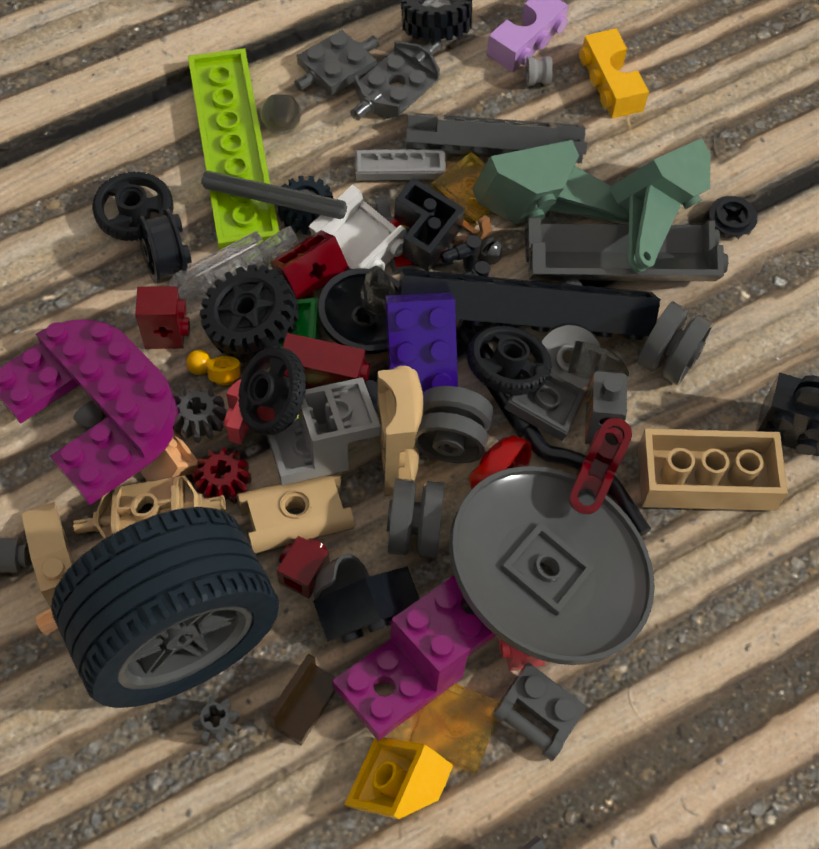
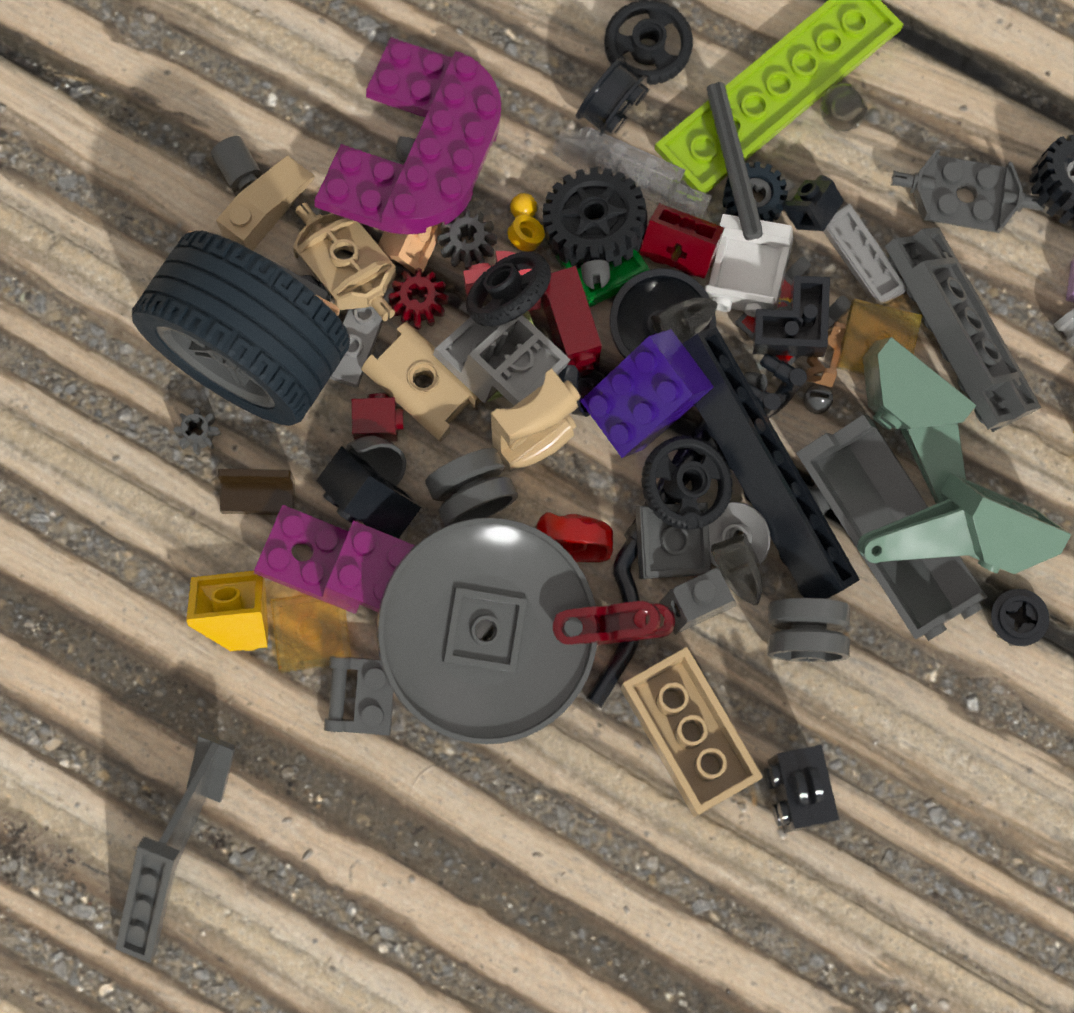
camera: 60 degrees right, 15 degrees up
dark red brick [135,286,190,349] -> none
dark grey plate [294,30,379,95] -> none
dark grey wheel [415,386,493,464] -> none
none -> dark grey hinge [581,260,610,289]
none -> black brick [782,175,844,231]

